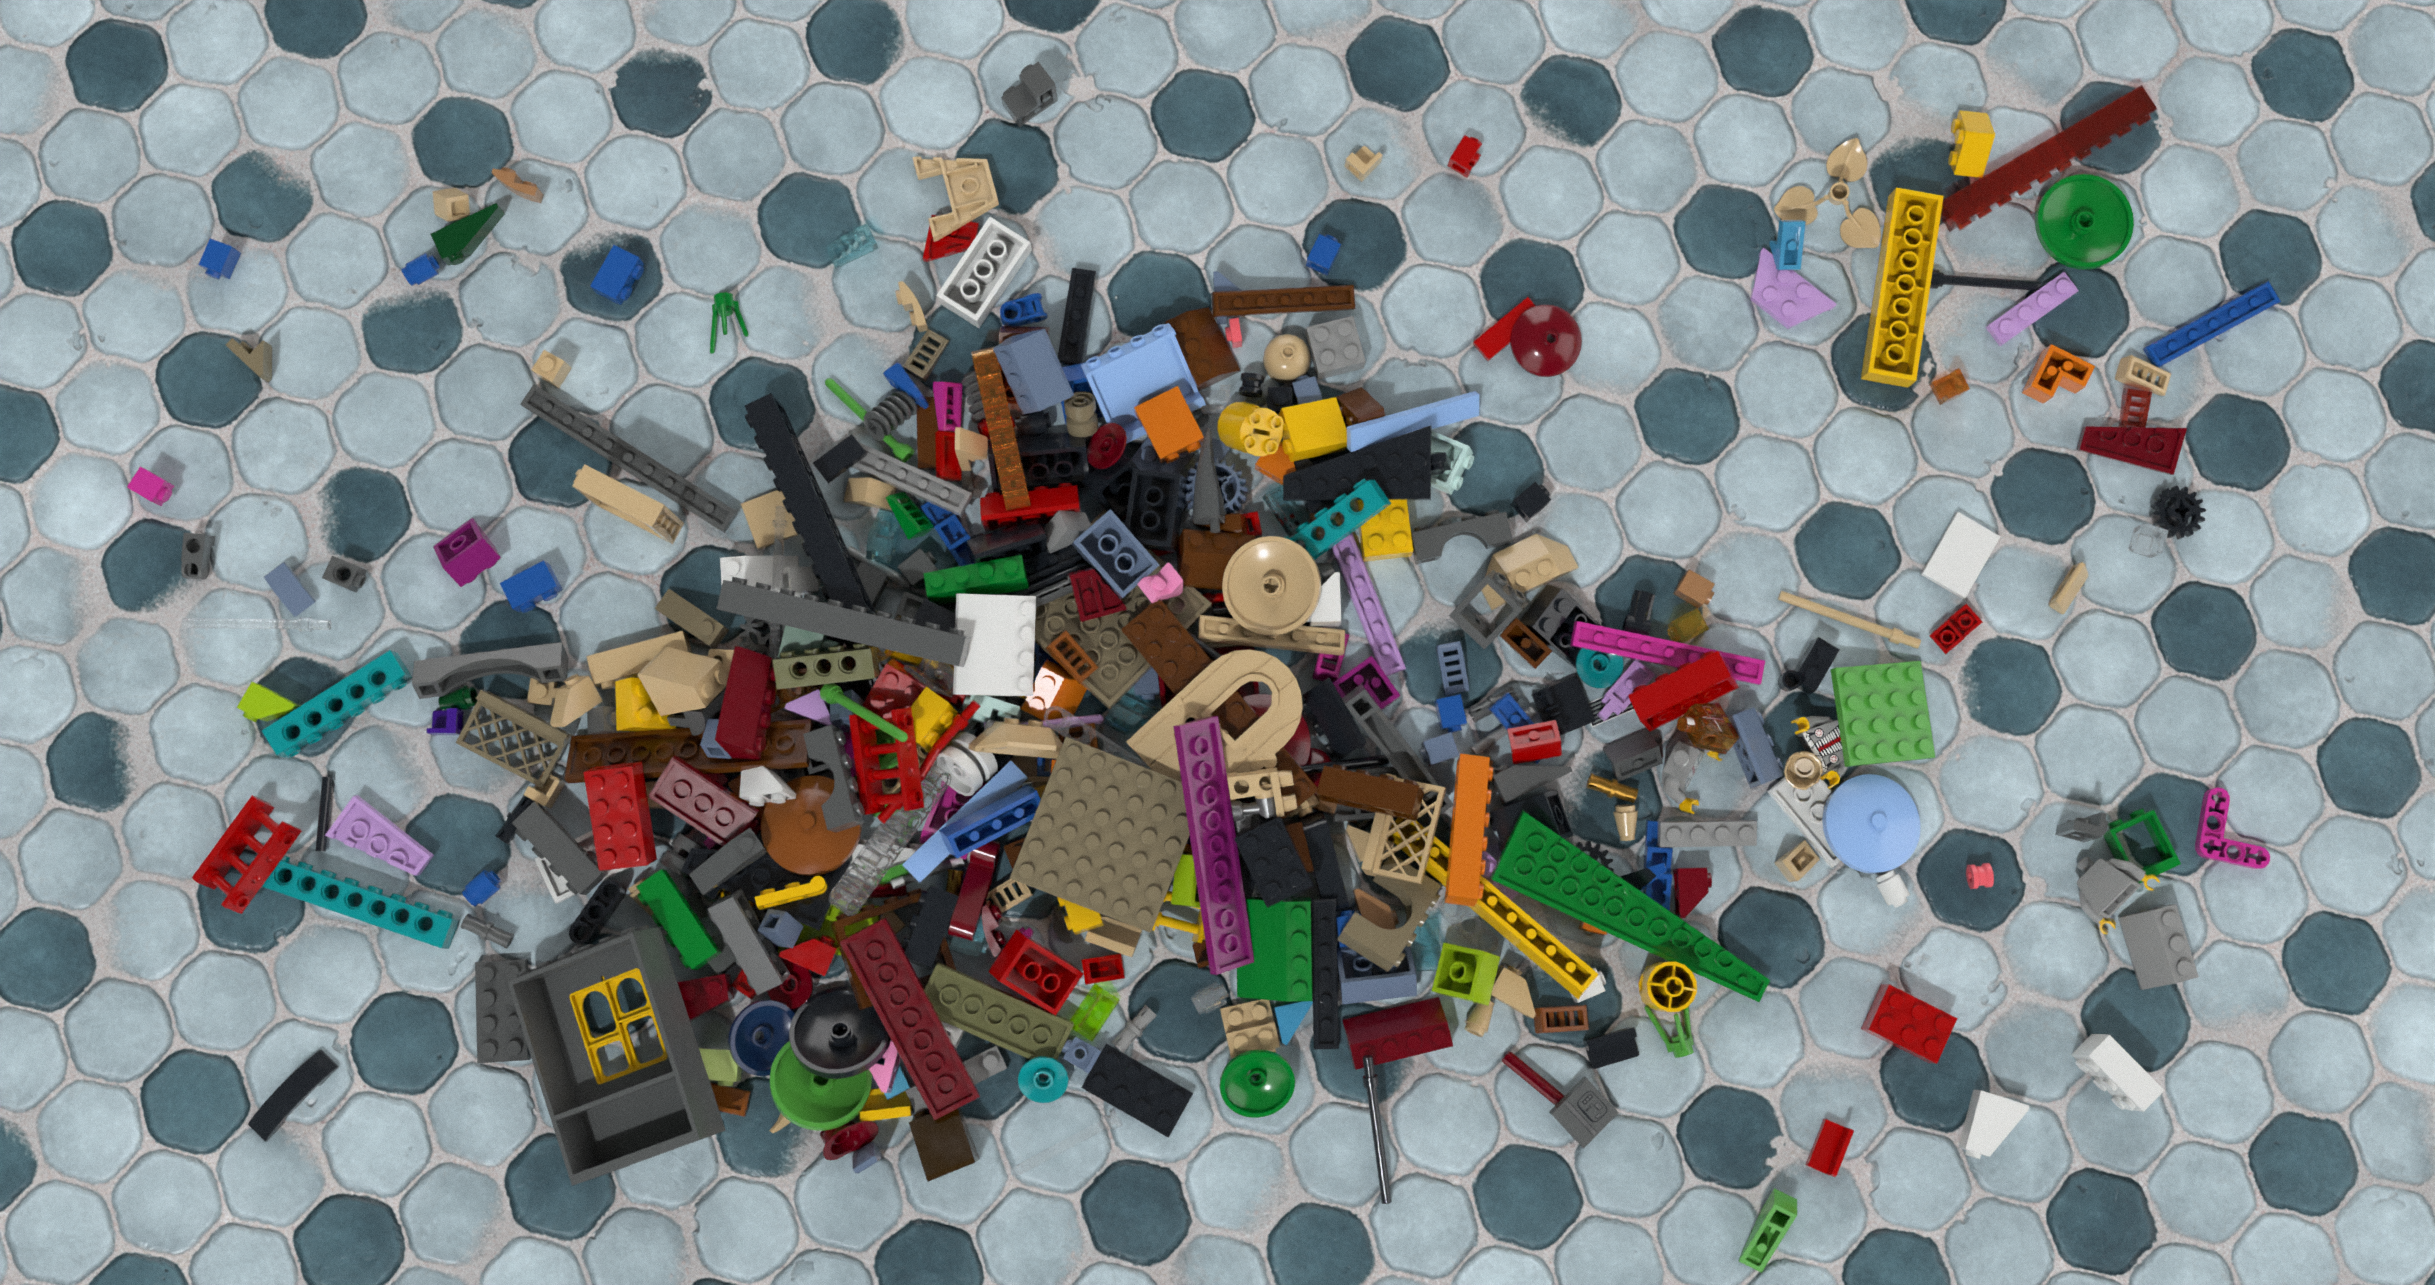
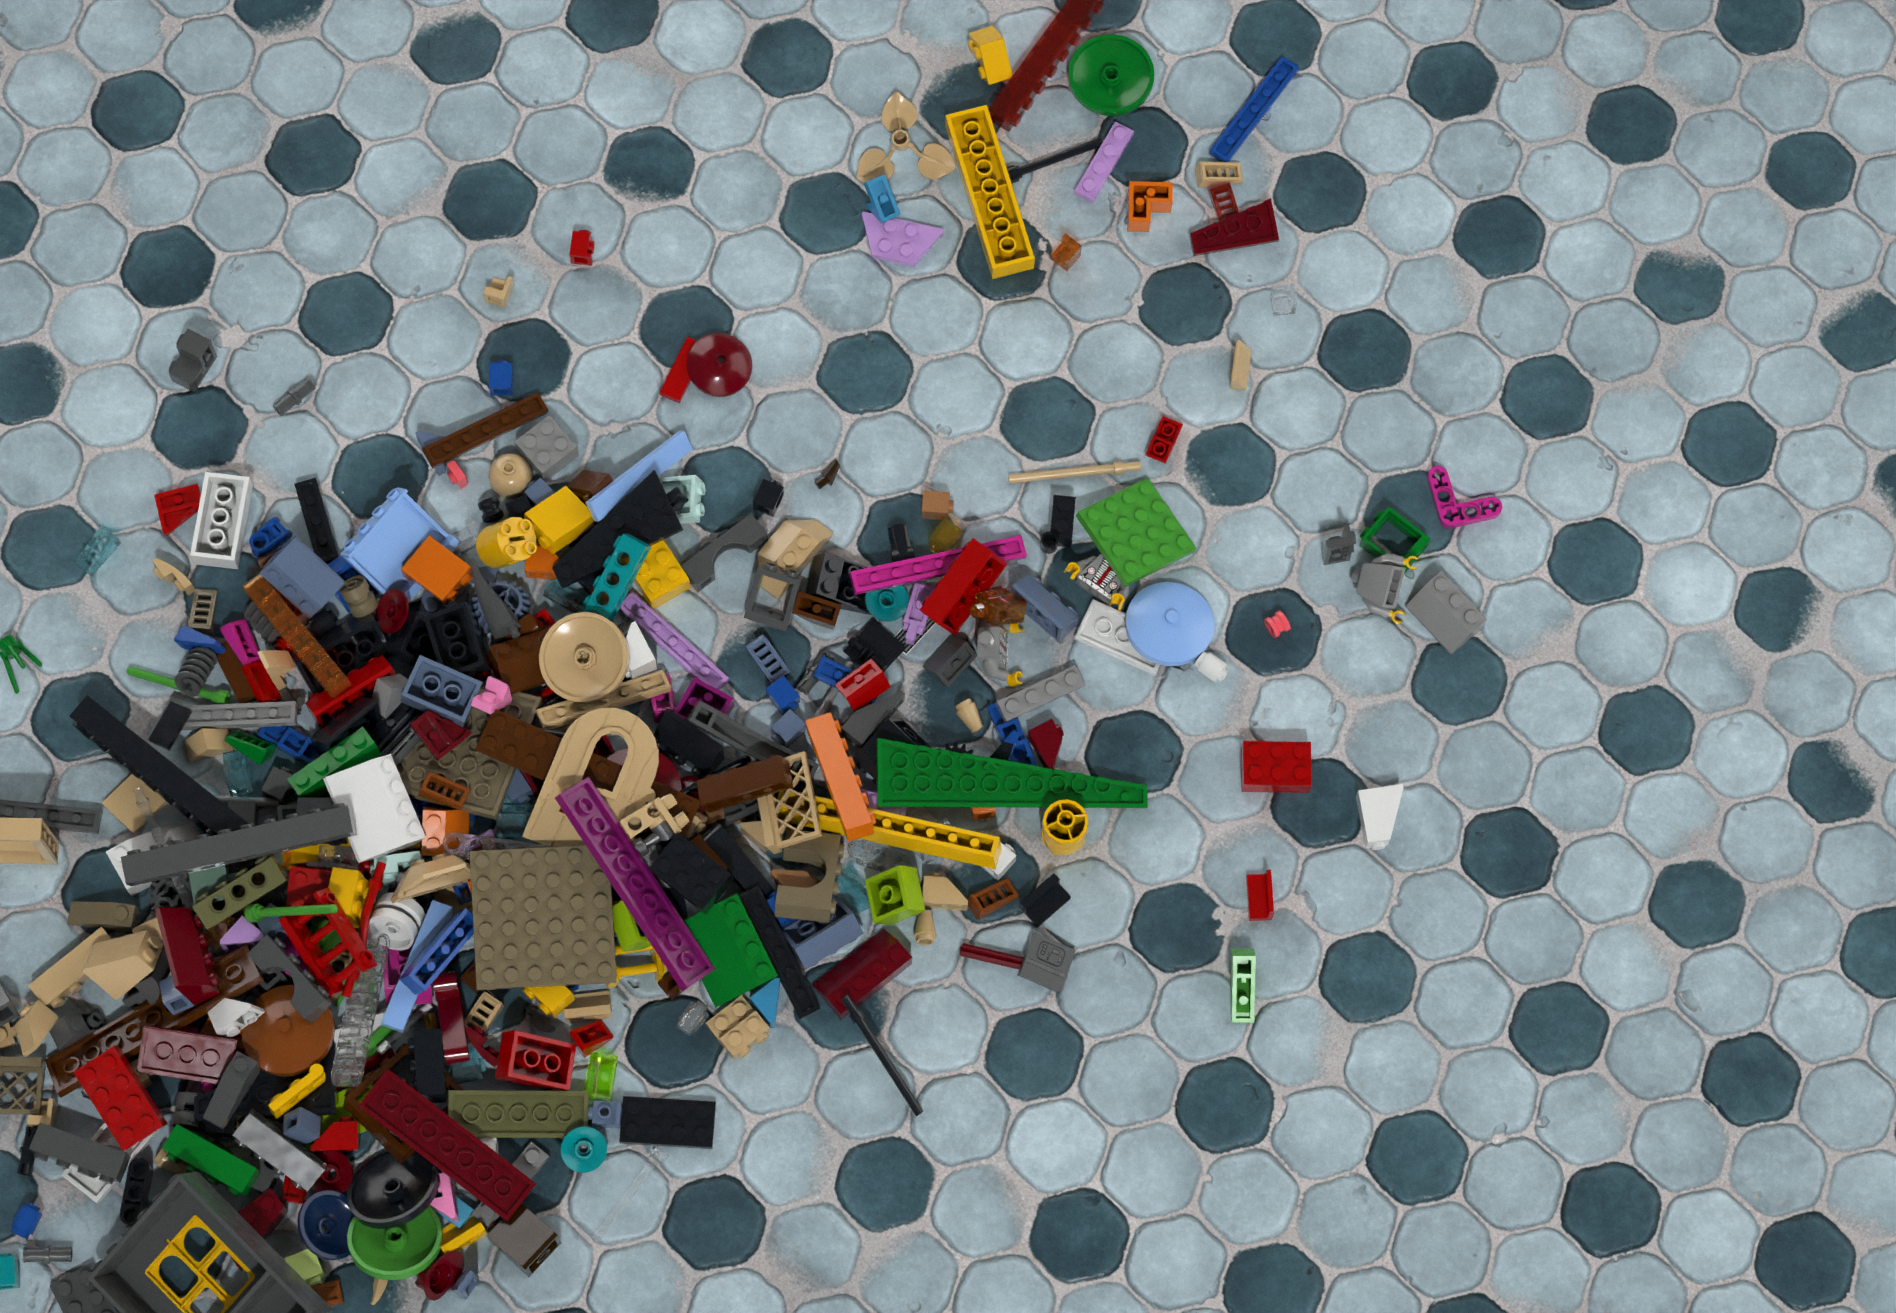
camera: 25 degrees left, 10 degrees down
yellow brick [615,678,676,731] -> none
tan wing [912,156,999,242] -> none
light grey pin [1112,1005,1157,1053] -> none
reddish brown slope [1165,307,1241,391] -> none
green dish [1219,1050,1295,1118] -> none
pearl gold pin [1586,773,1639,804] -> none
bright green plant [1644,1005,1694,1058] -> none
tan slope [1774,840,1820,882] -> none
tan hair [1784,751,1823,790] -> none
white tile [1921,512,2001,599] -> none
white brick [2071,1034,2165,1112] -> none
black gear [2149,486,2206,540] -> none
none -> dark grey pin [273,378,316,416]
none -> dark brown bar [814,459,840,489]

